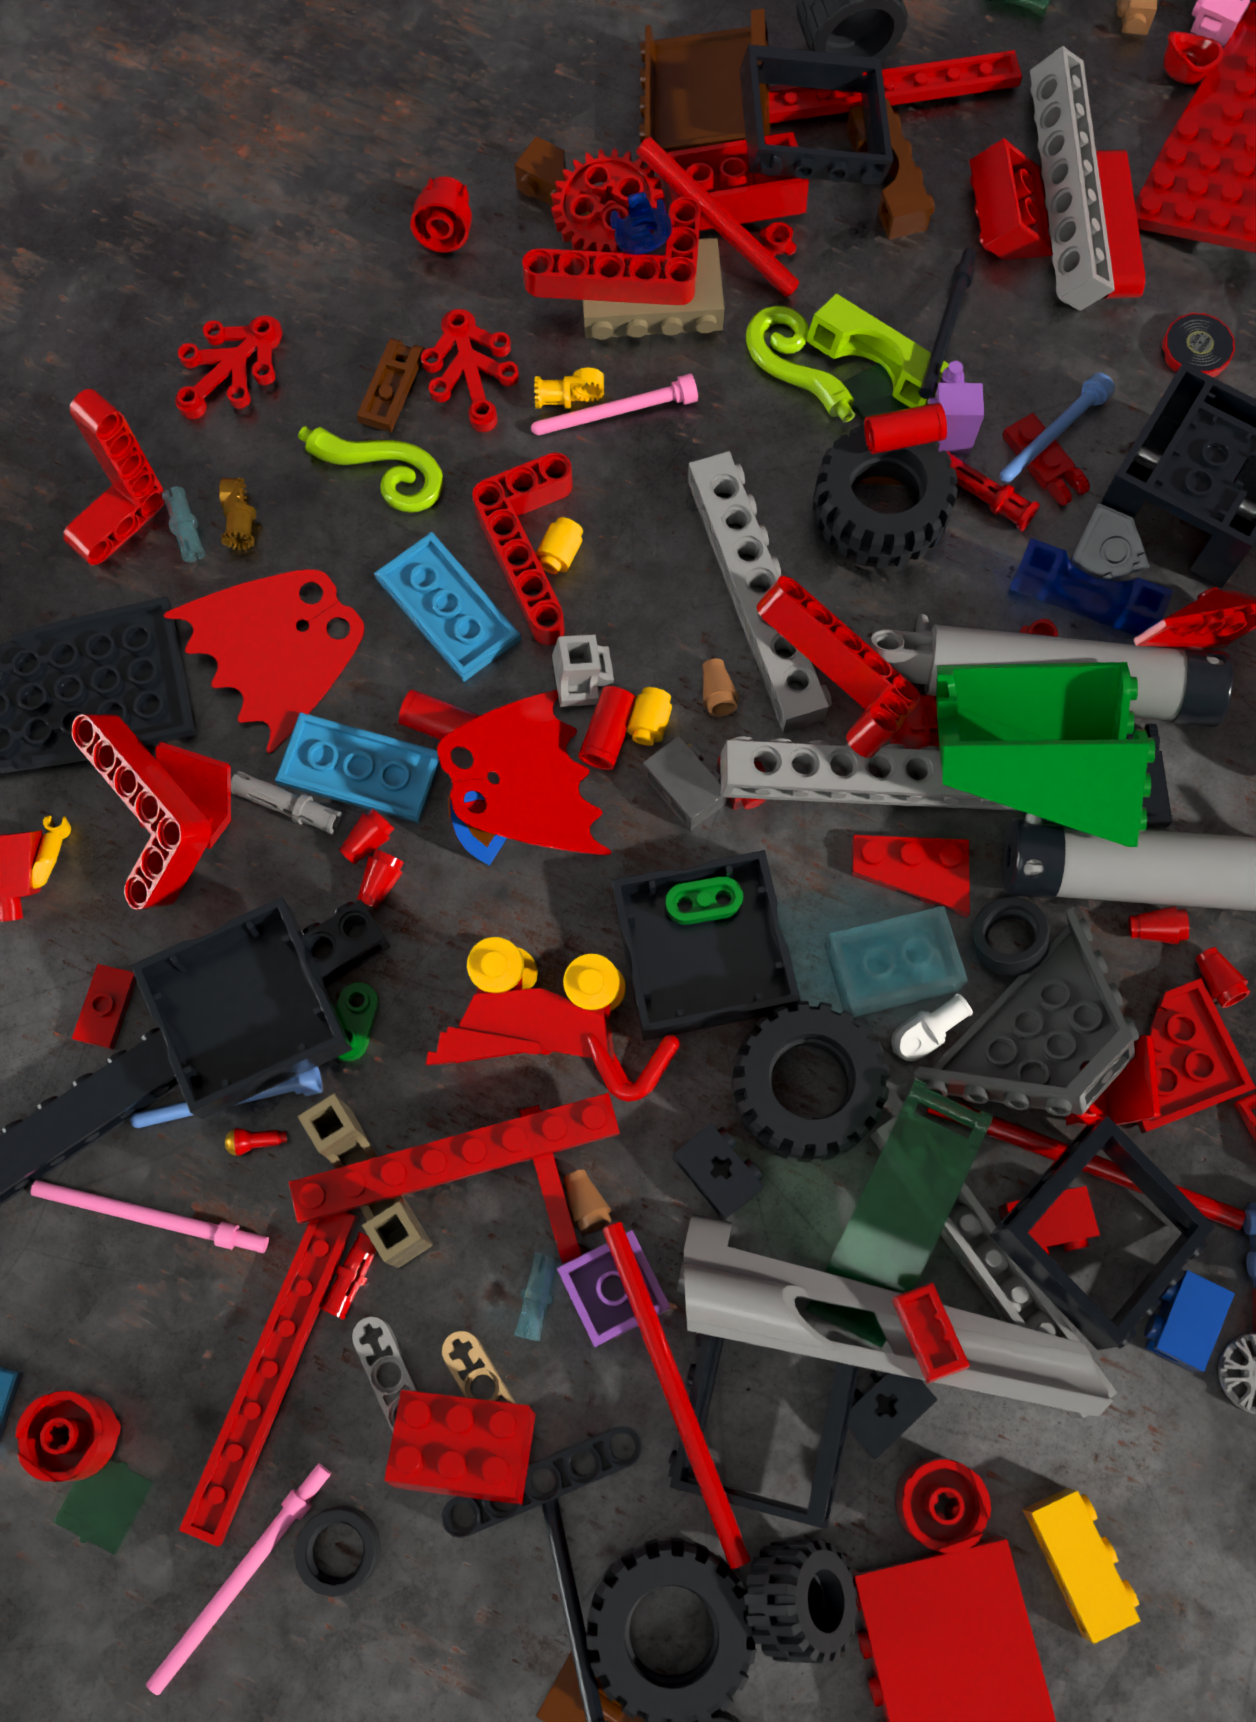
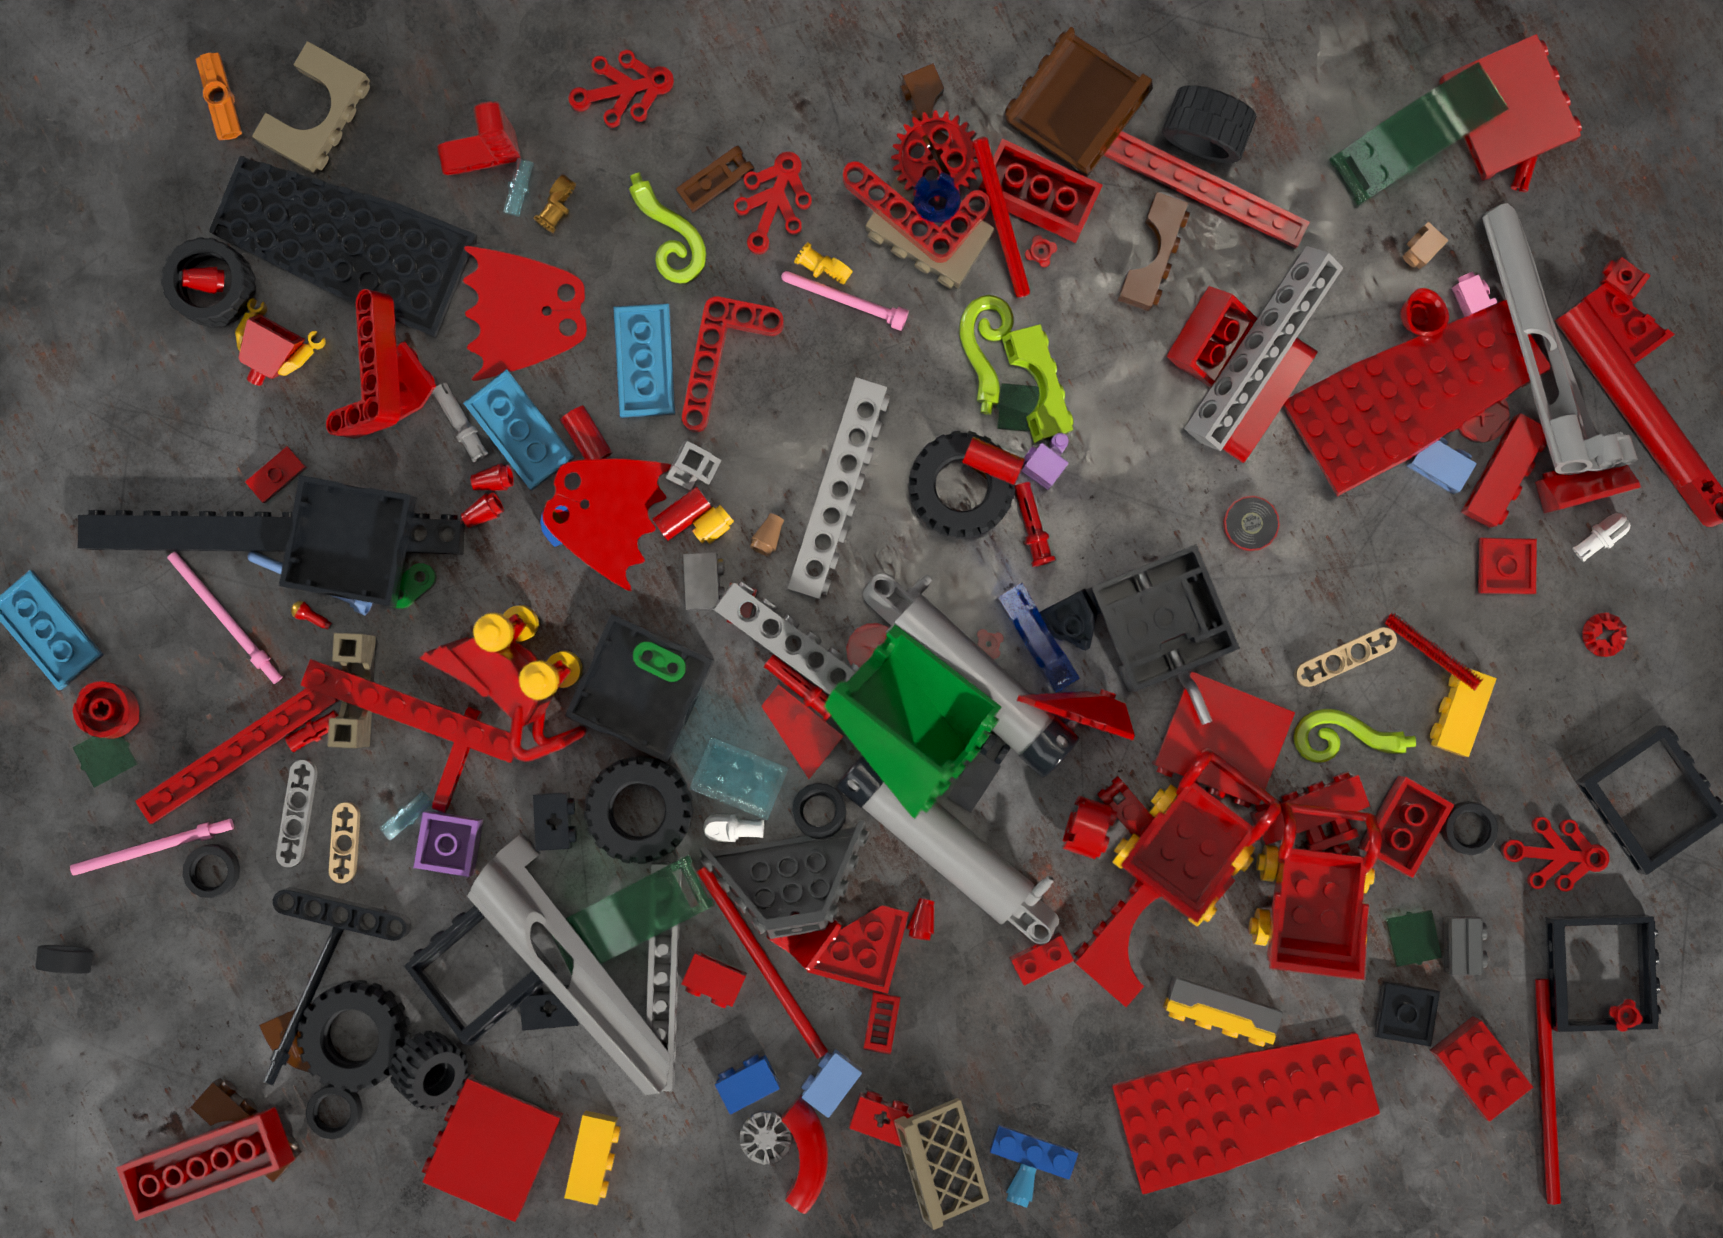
camera: 30 degrees right, 15 degrees up
red brick [384,1390,536,1505] -> none
red piece [410,176,472,252] -> none
yellow brick [535,517,583,574] -> none
medium nougat cone [563,1169,611,1234] -> none
red piece [602,1221,751,1569] -> none
black window [739,44,893,185] -> none
red beam [756,576,921,758] -> none
red plate [892,1283,970,1384] -> none
red brick [895,1457,991,1553] -> none
black bar [919,248,976,399] -> none
black window [989,1115,1215,1350] -> none
medium blue piece [999,373,1115,483] -> none
red hinge [1002,413,1090,506] -> none
red cone [1128,906,1189,945] -> none
none -> red pin [763,654,831,722]

